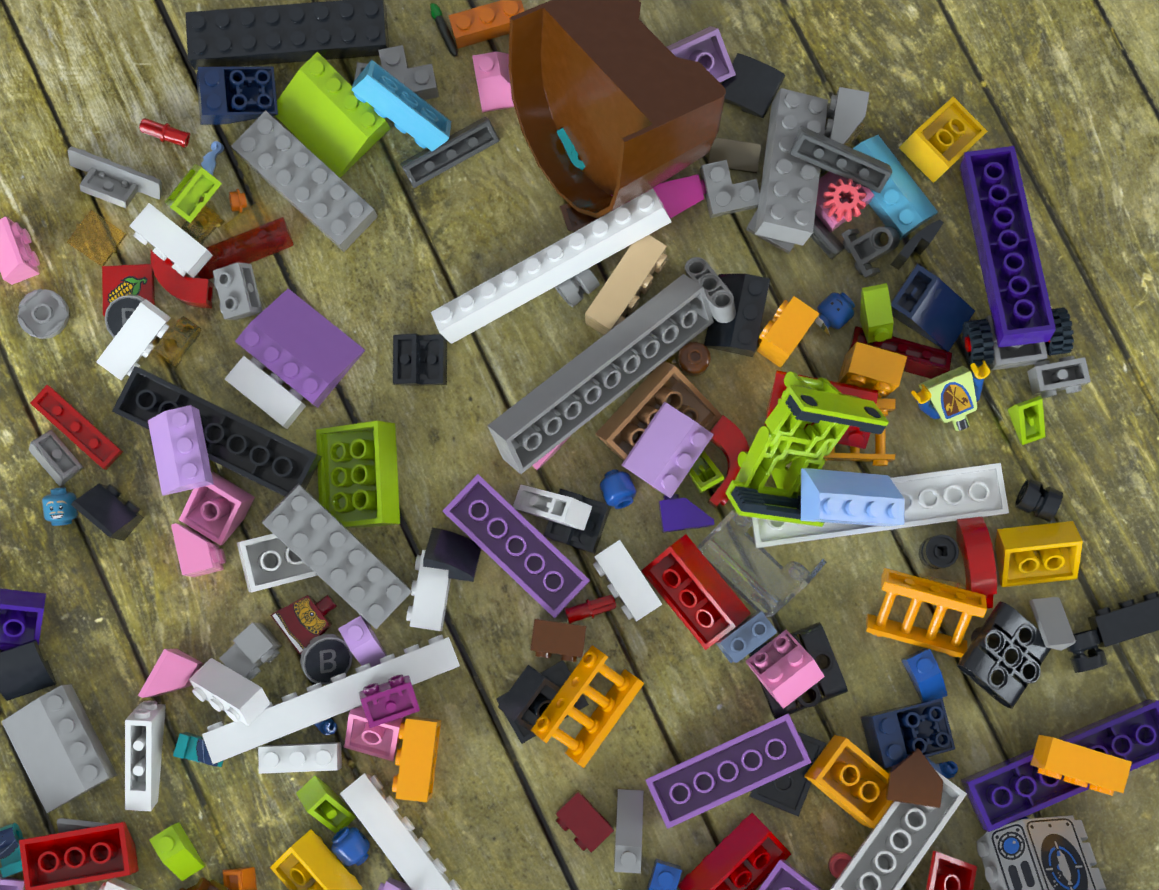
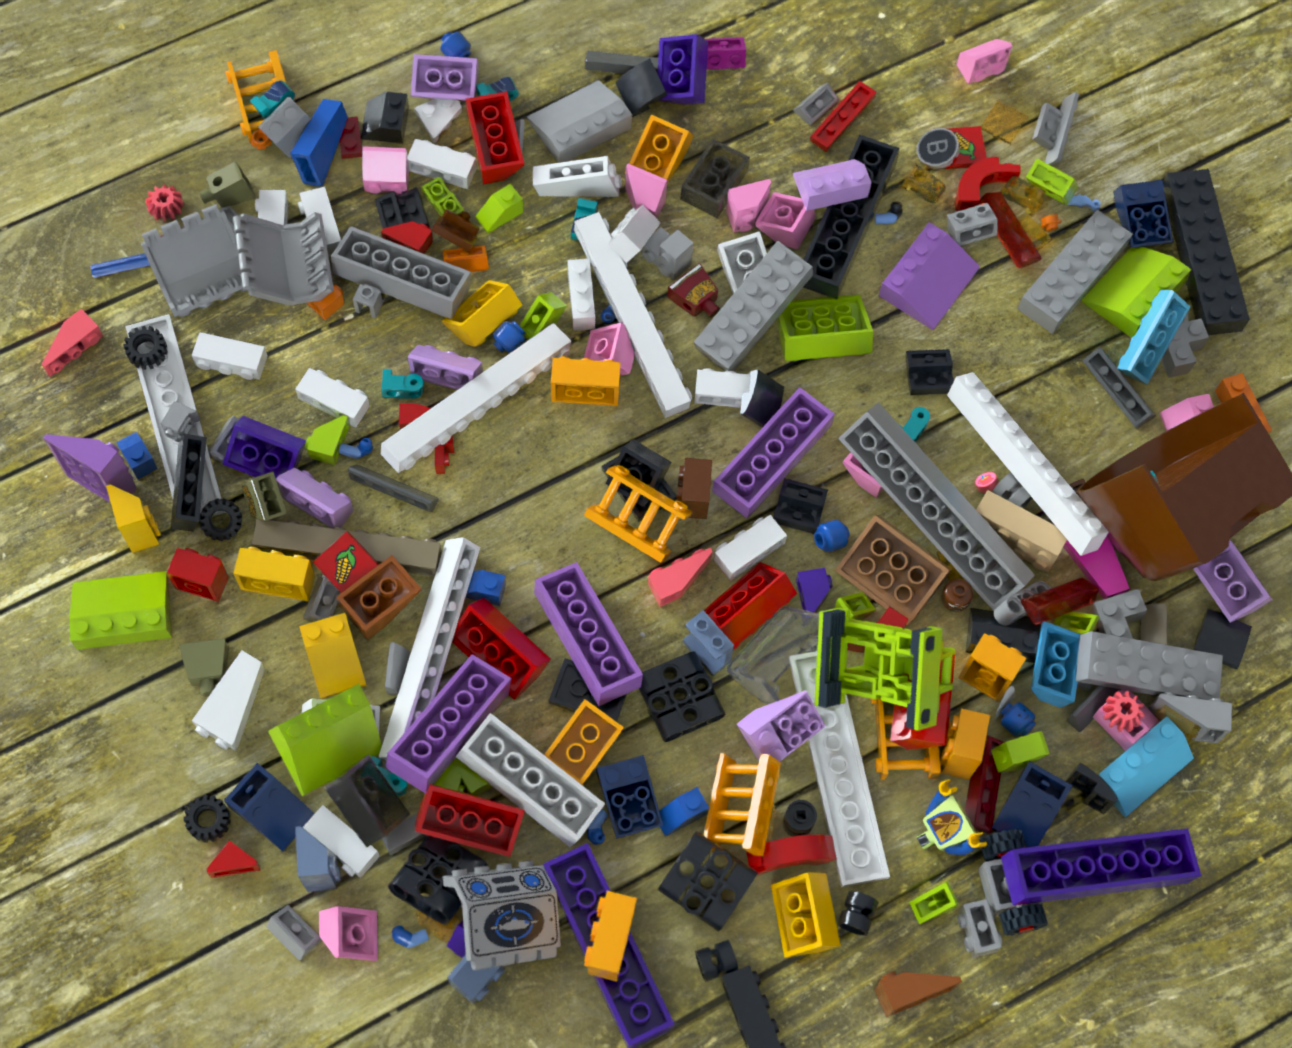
camera: 80 degrees right, 15 degrees down
light grey tile [17,289,69,339] -> none
dark azure head [42,488,78,526] -> none
black slope [71,483,144,541] -> none
white brick [97,299,171,380] -> none
white brick [130,203,213,278] -> none
red axle [139,118,190,148] -> none
white brick [225,356,306,429] -> none
black tile [300,634,353,684] -> none
lavender slope [338,615,387,667] -> none
magenta bracket [359,675,420,728] -> none
pearl dark grey piece [430,3,458,57] -> none
white slope [513,485,592,531] -> none
dark red brick [555,790,614,853] -> none
red axle [564,595,616,624] -> none
light grey slope [614,789,644,873] -> none
lavender slope [622,402,713,498] -> none
bright pink slope [746,630,825,709] -> none
dark grey slope [790,126,892,193] -> none
light blue slope [801,468,904,526] -> none
dark grey pin [841,226,900,278] -> none
reddish brown slope [886,748,943,808] -> none
yellow slope [899,96,988,183] -> none
light grey slope [1029,597,1076,651] -> none
none -> light orange slope [625,115,694,184]
none -> coral slope [648,548,713,607]
none -> clear smoke brick [680,139,750,218]
none -> lavender slope [737,691,825,761]
none -> arm [874,201,903,224]
none -> dark orange slope [874,971,962,1018]
none -> teal leg [901,407,930,442]
none -> coral tile [975,472,999,493]
none -> clear red slope [1021,578,1099,625]
none -> dark azure slope [1031,621,1080,708]
none -> lime slope [1053,610,1099,635]

